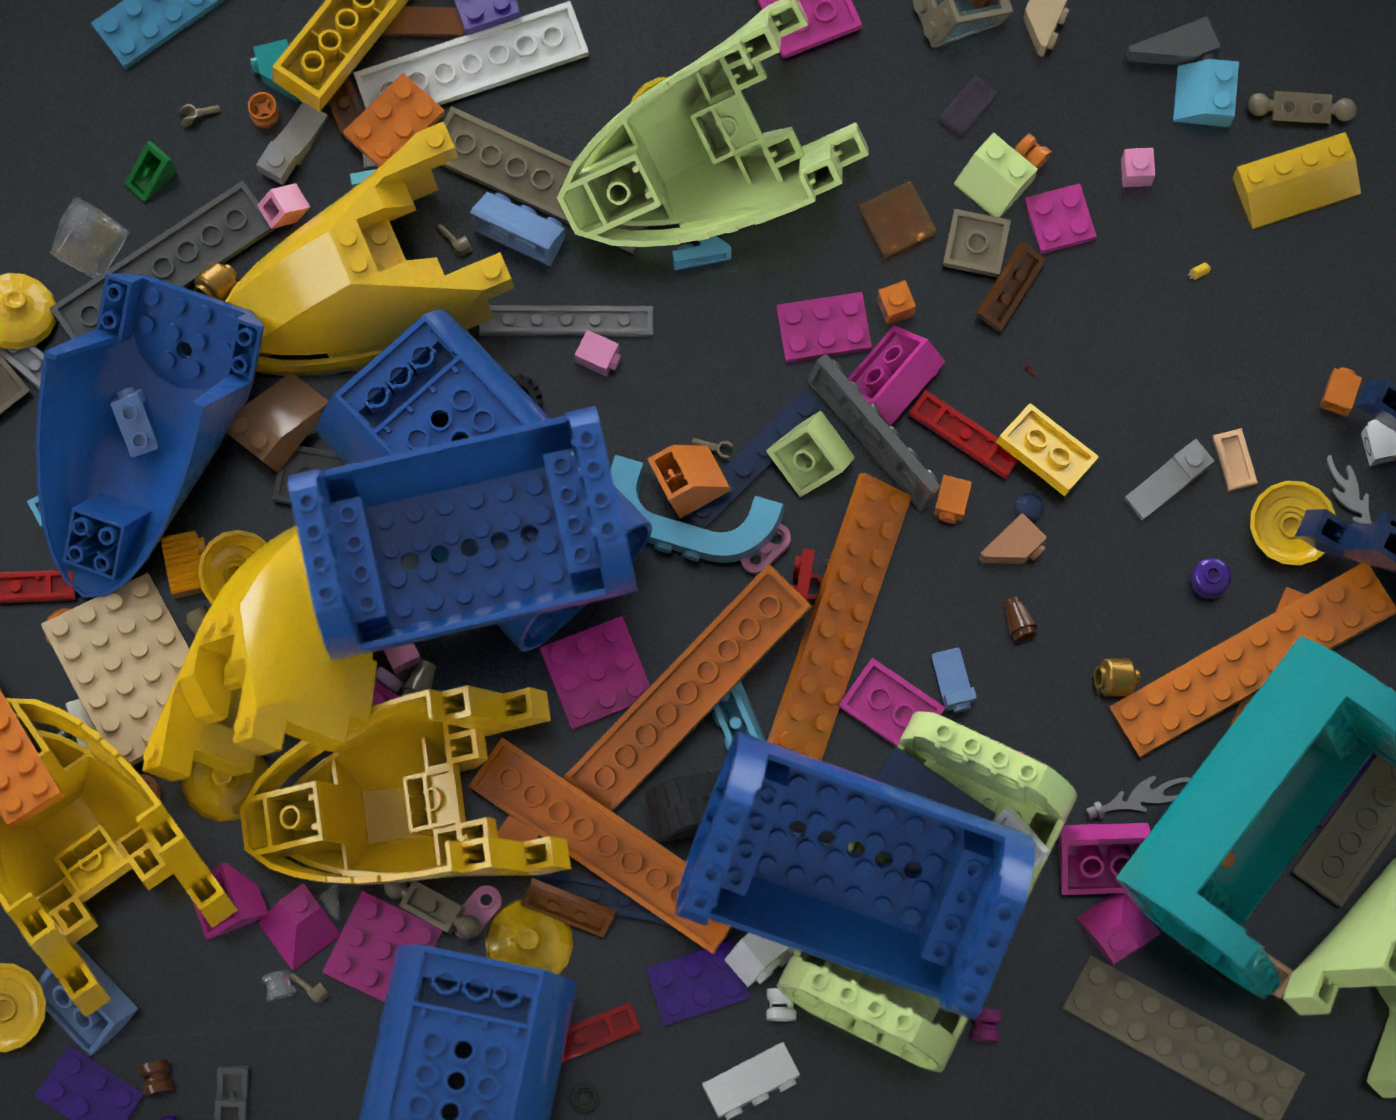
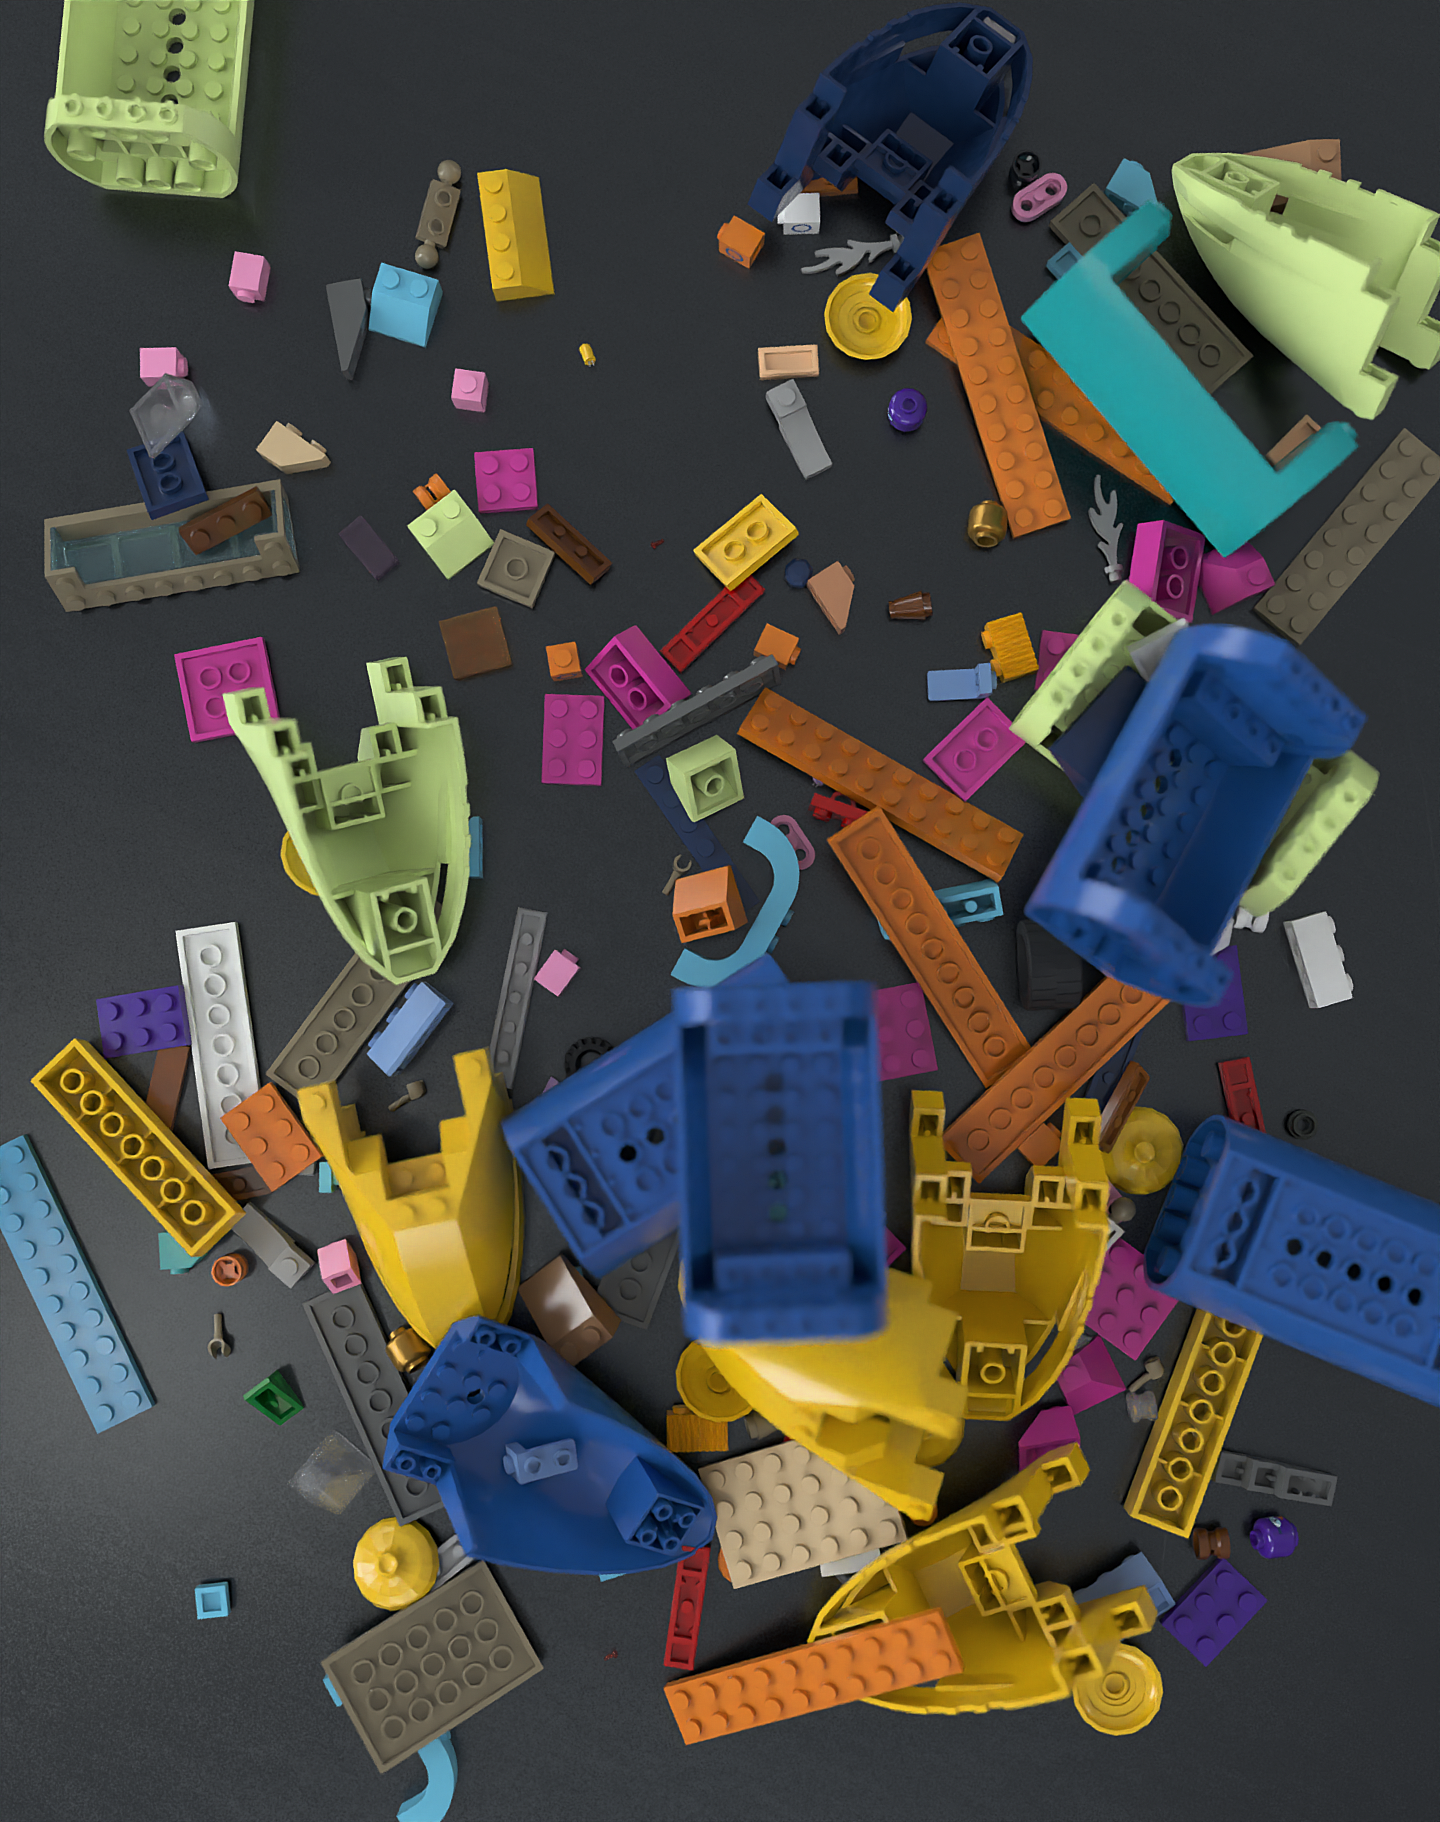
camera: 80 degrees left, 10 degrees up
none -> light orange brick [981,612,1039,683]
none -> yellow brick [1123,1308,1263,1539]

